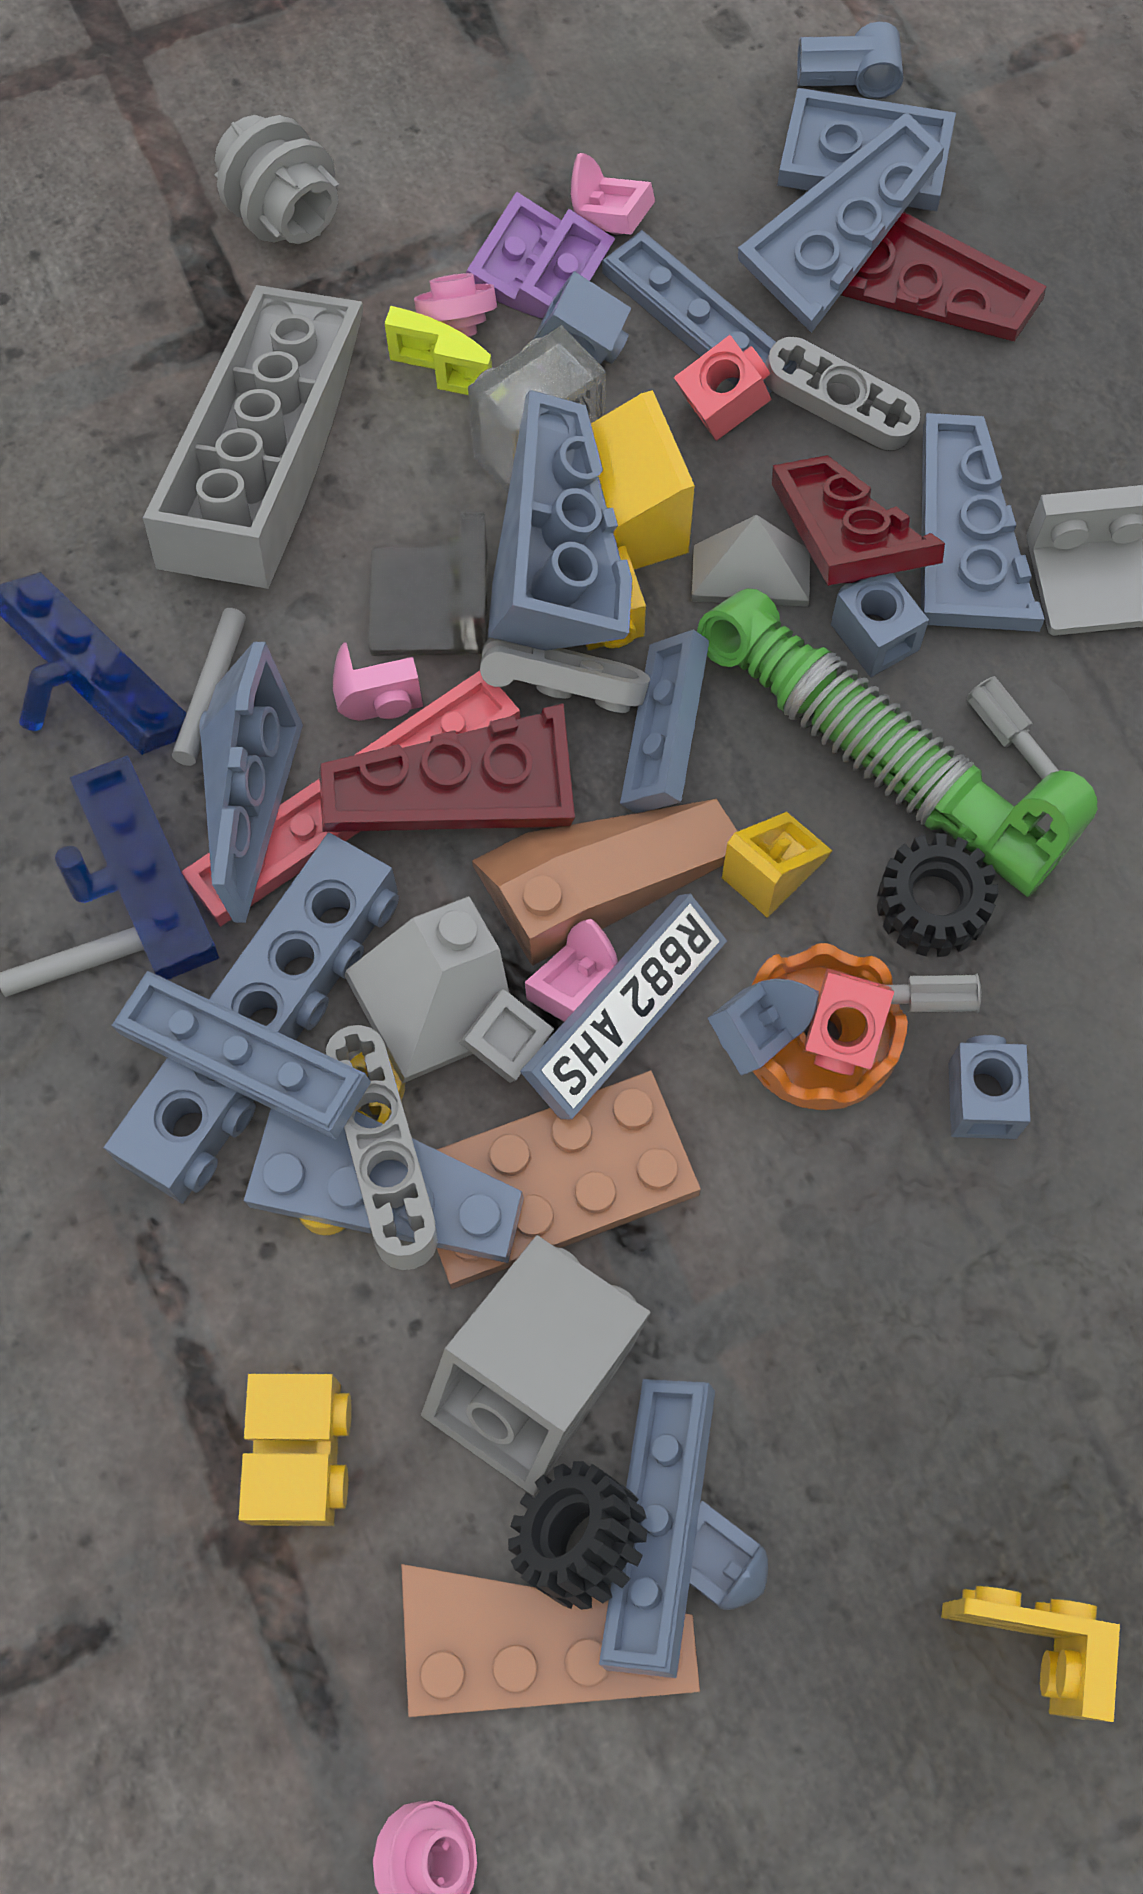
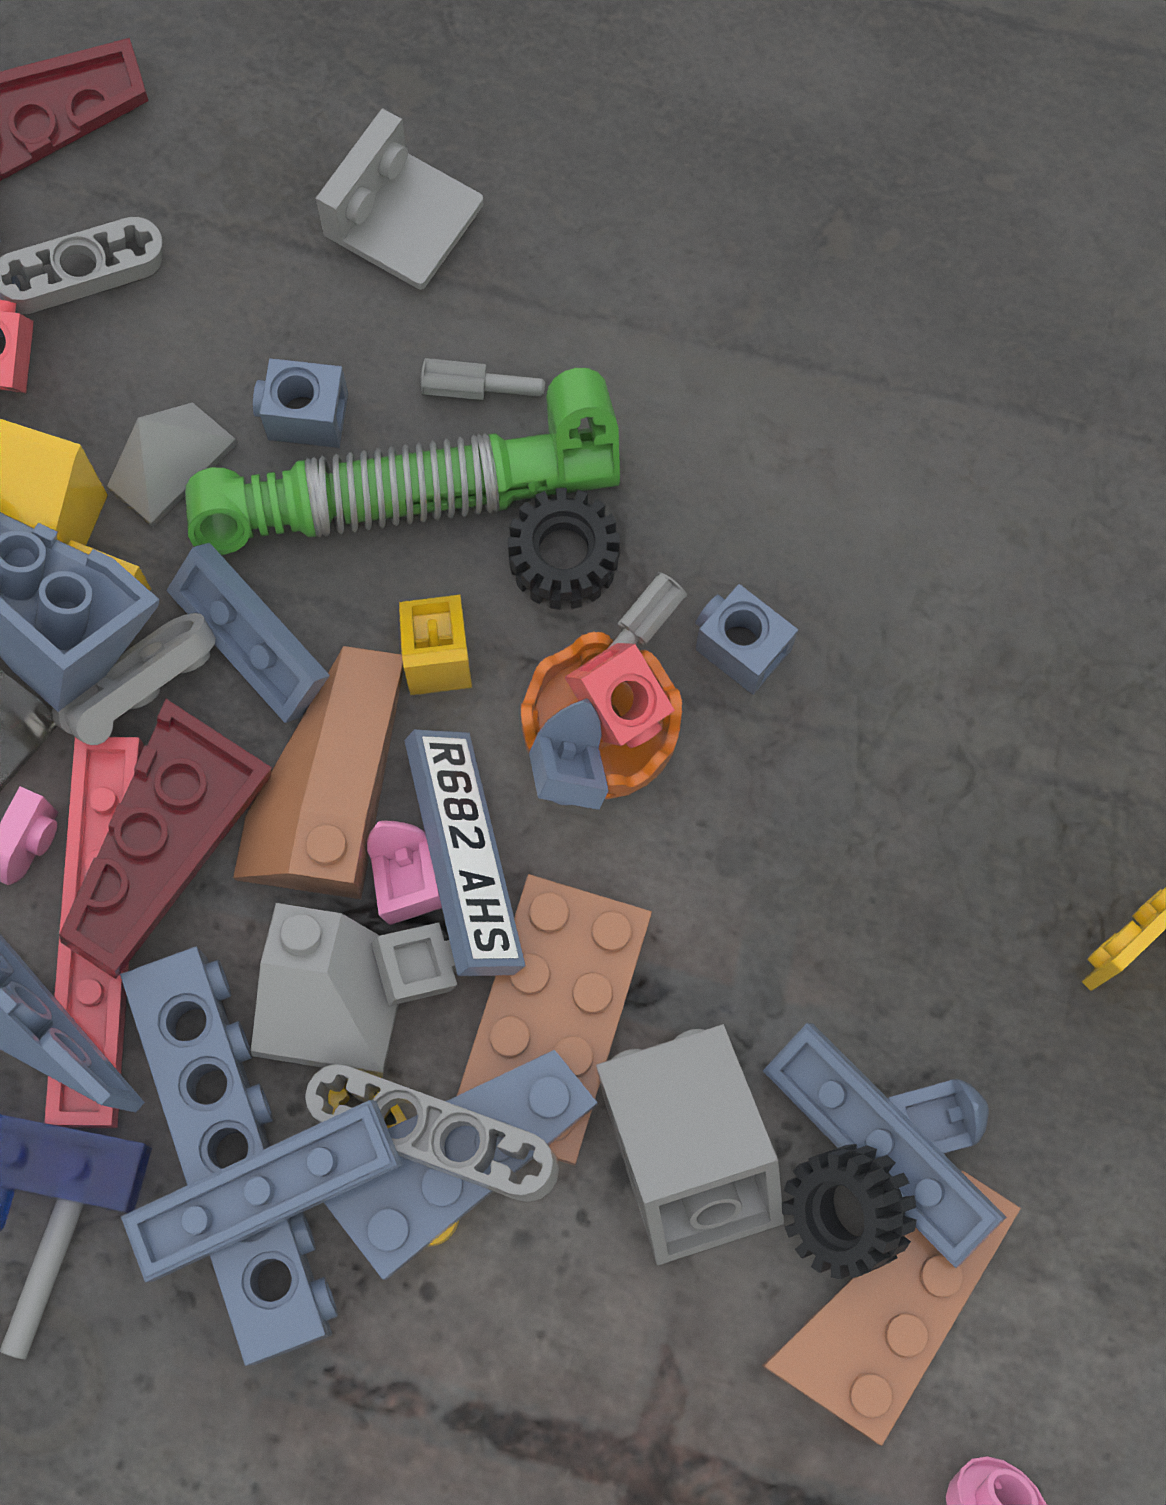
camera: 55 degrees left, 5 degrees up
yellow piece [239,1374,351,1526] -> none
dark red wing [772,455,945,586] -> none
sand blue wing [921,413,1045,632] -> none

